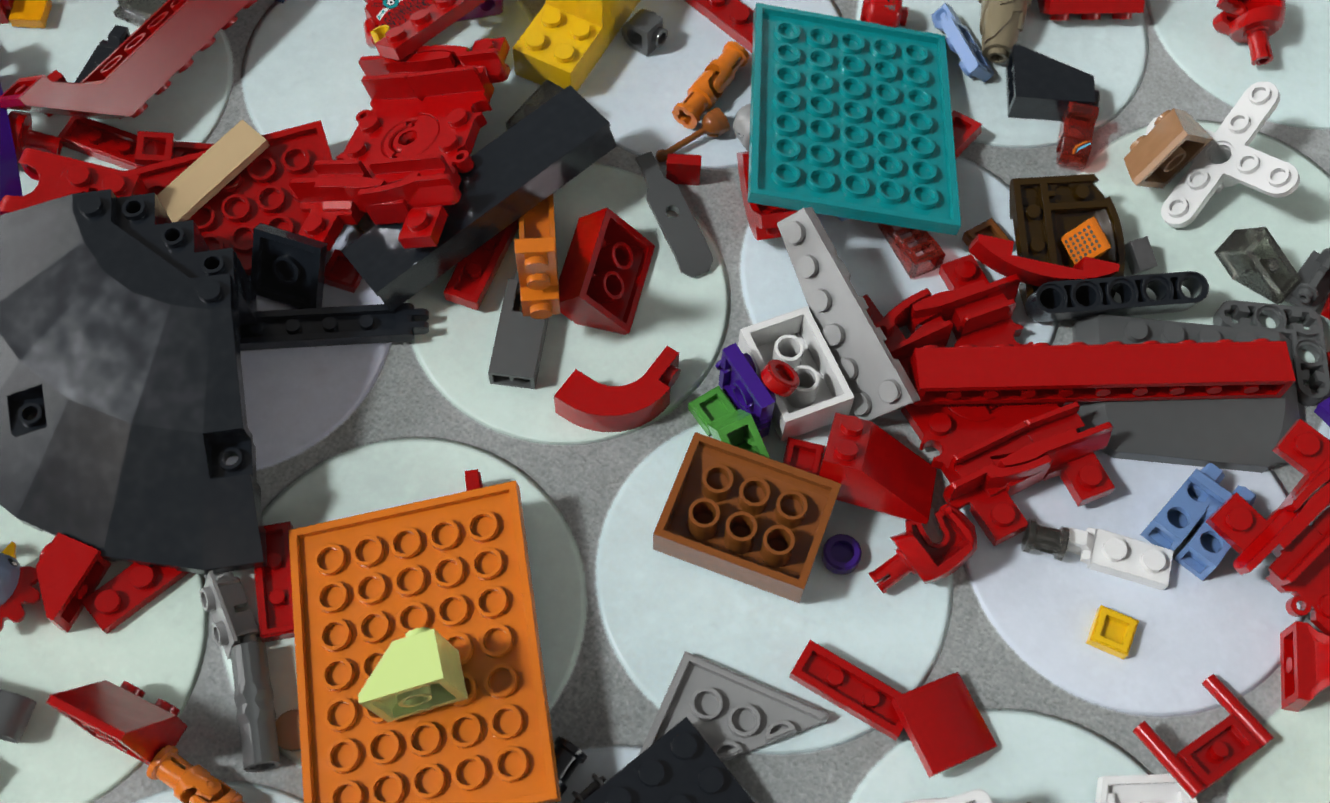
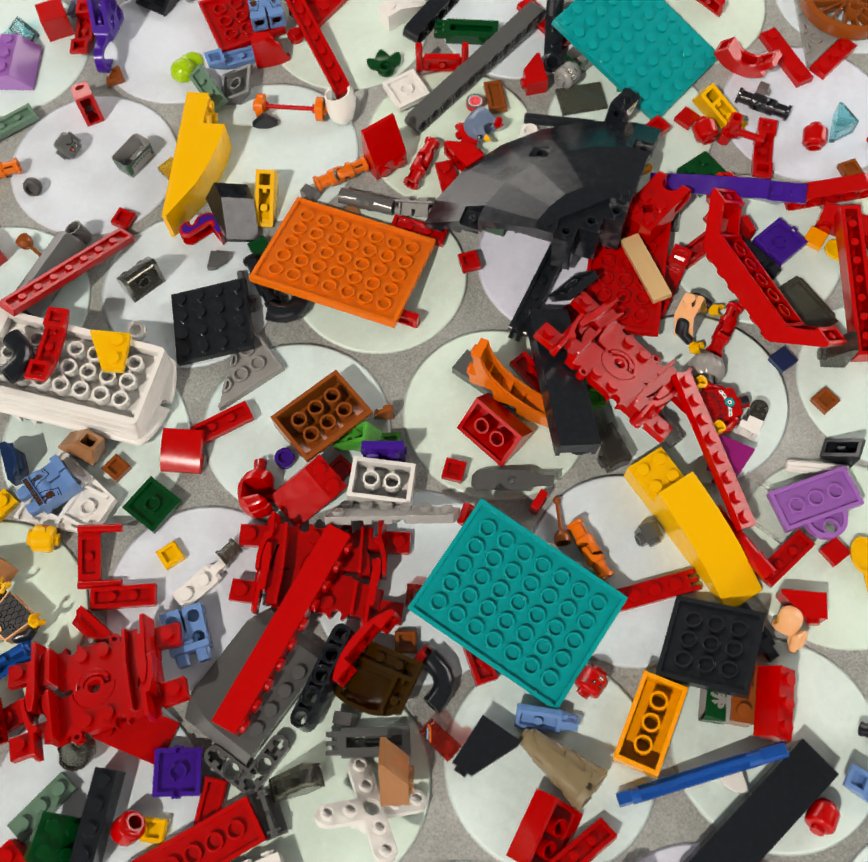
camera: 125 degrees right, 5 degrees up
yellowish green slope [358,627,468,722] -> none
red arch [554,346,681,432] -> none
red tile [760,360,800,397] -> none
orange slope [1061,217,1111,265] -> none
none -> red plate [89,583,158,611]
none -> dark green plate [122,476,183,534]
none -> black cylinder [265,295,310,323]
none -> dark grey hinge [326,725,411,759]
none -> dark orange tile [373,405,394,419]
none -> red piece [403,136,440,190]
none -> red tile [414,644,434,663]
none -> black cylinder [423,650,455,714]
none -> red plate [441,457,467,484]
none -> red plate [458,250,481,274]
none -> torso [674,292,724,354]
none -> light grey plant [687,351,726,385]
none -> red piece [705,302,744,358]
none -> dark purple plate [752,217,808,267]

